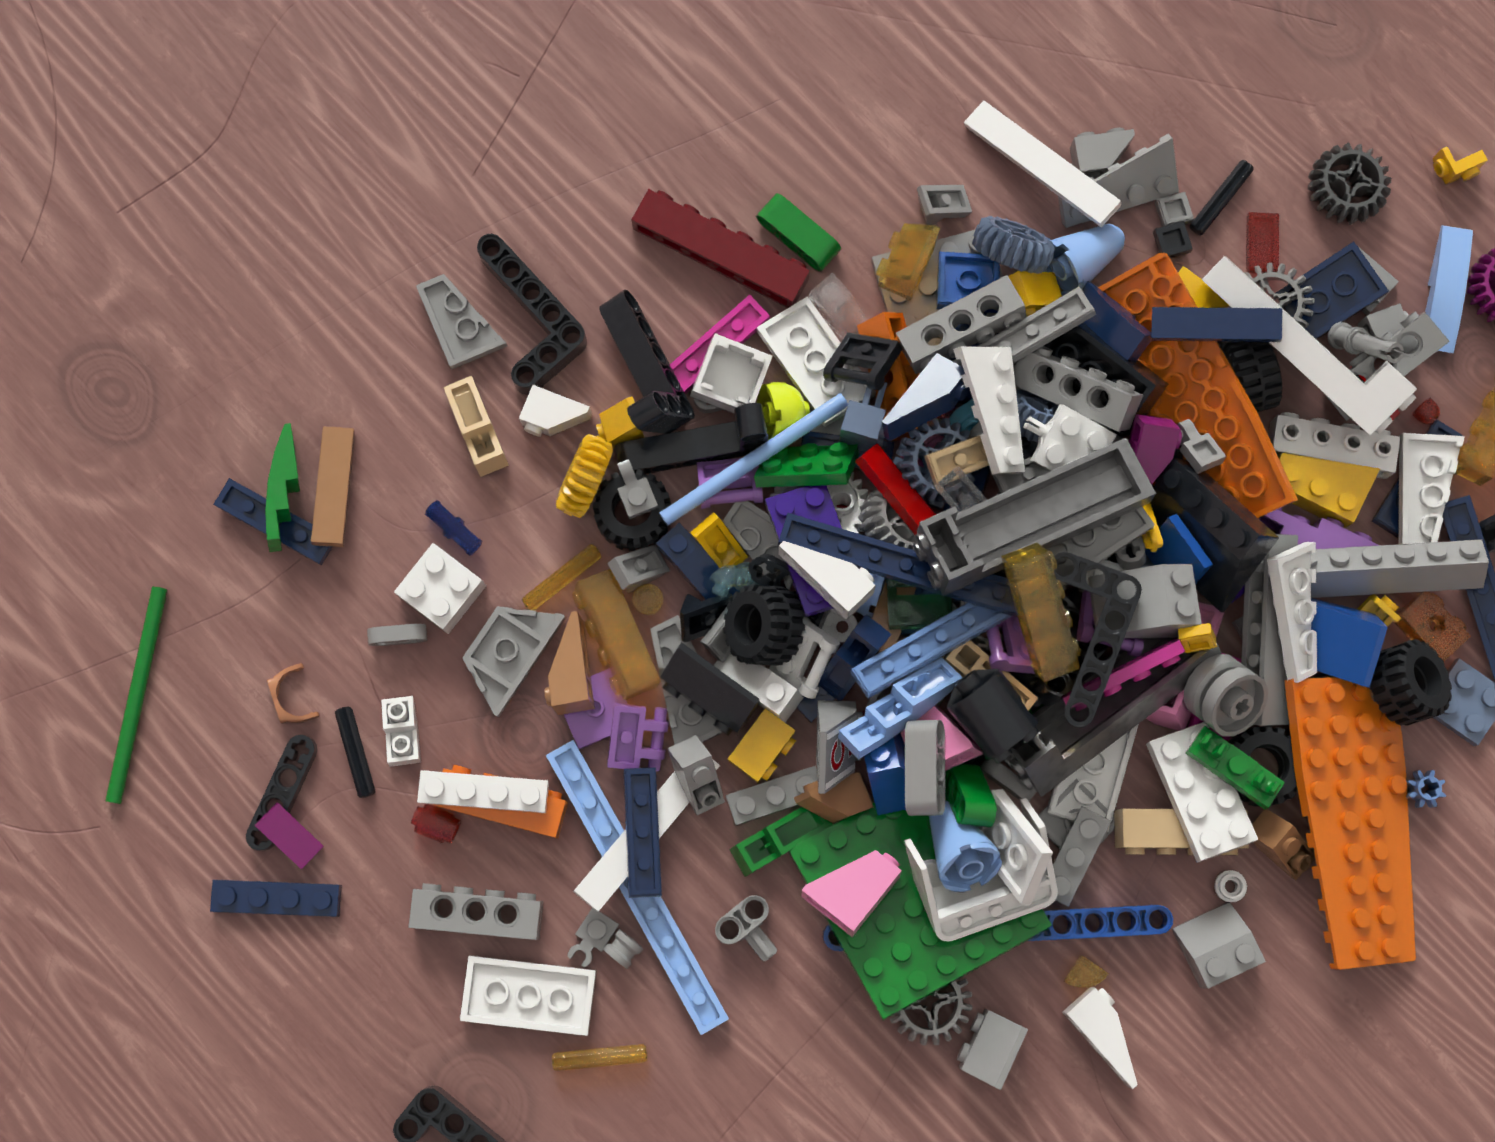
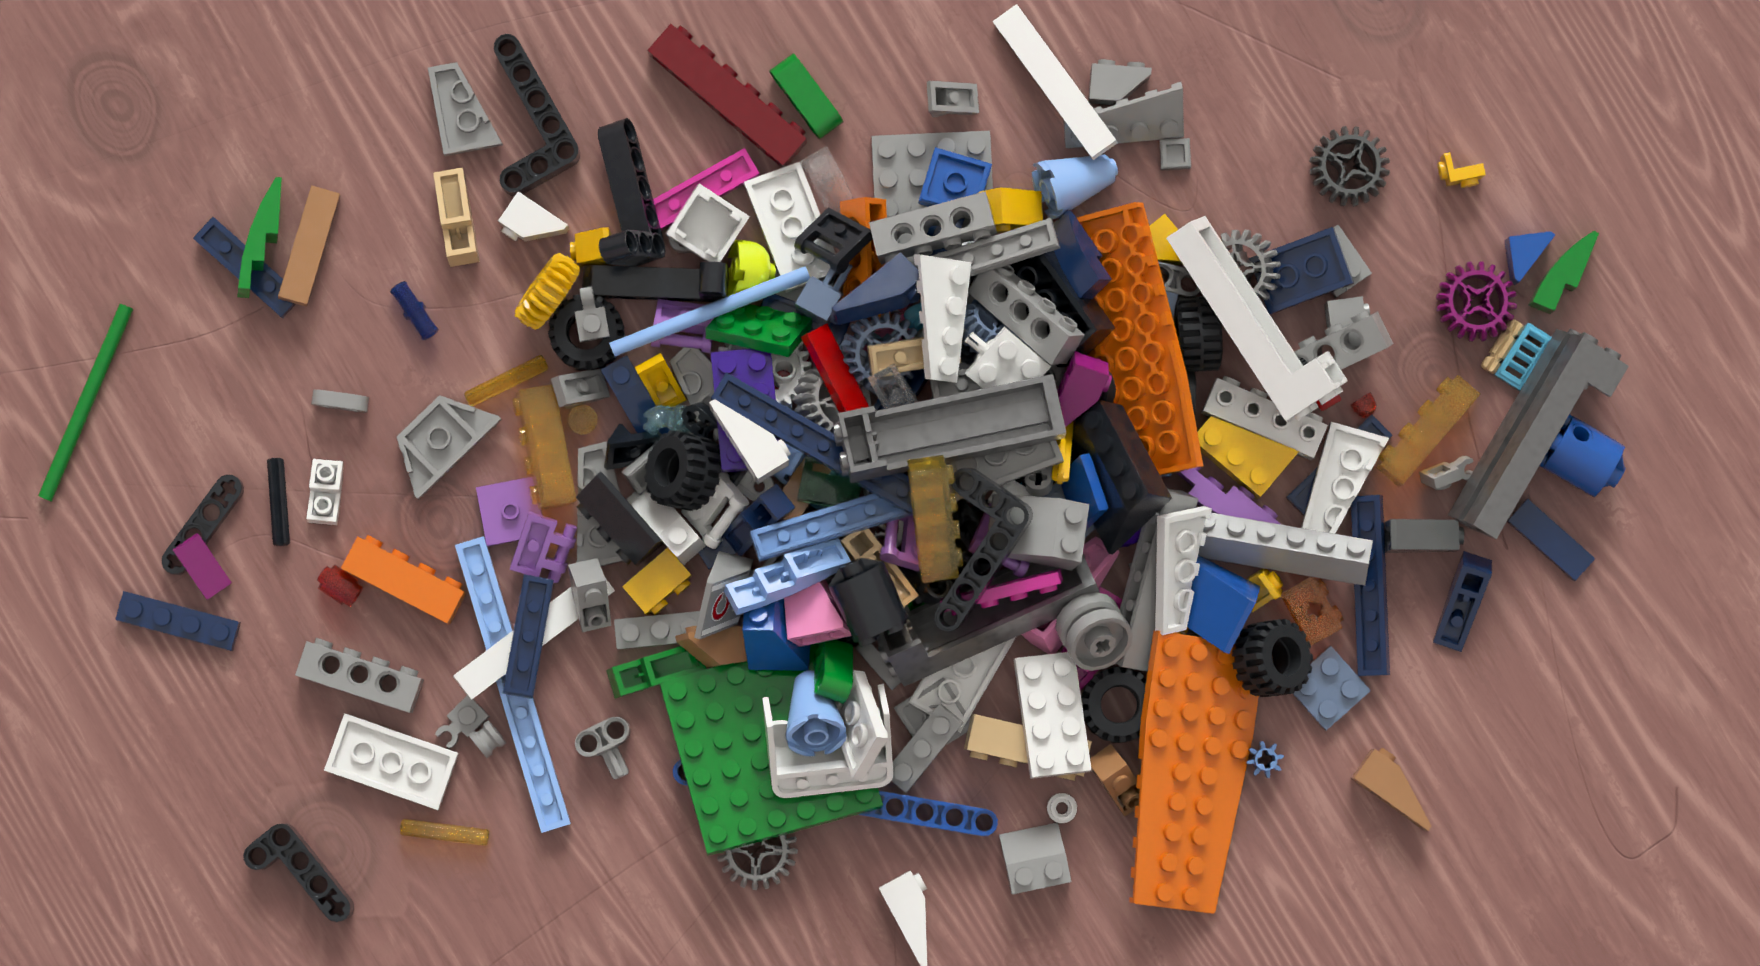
camera: 10 degrees right, 5 degrees up
nougat cap [267,663,319,724] -> none
white brick [394,543,486,634] -> none
white plate [417,770,549,813] -> none
medium nougat slope [545,611,595,715] -> none
bright pink slope [801,850,902,937] -> none
clear yellow slope [876,223,941,301] -> none
light grey beam [905,720,945,816] -> none
light grey slope [957,1009,1028,1090] -> none
sand blue gear [972,216,1055,274] -> none
clear yellow tile [1063,955,1109,988] -> none
dark blue tile [1151,307,1282,342] -> none
black plate [1153,221,1193,258] -> none
light grey plate [1178,419,1226,474] -> none
yellow tile [1178,623,1217,653] -> none
green plate [1185,726,1285,810] -> none
black axle [1190,160,1254,236] -> none
clear red tile [1246,212,1279,274] -> none
light grey pin [1328,322,1404,363] -> none
light blue slope [1425,225,1473,353] -> none

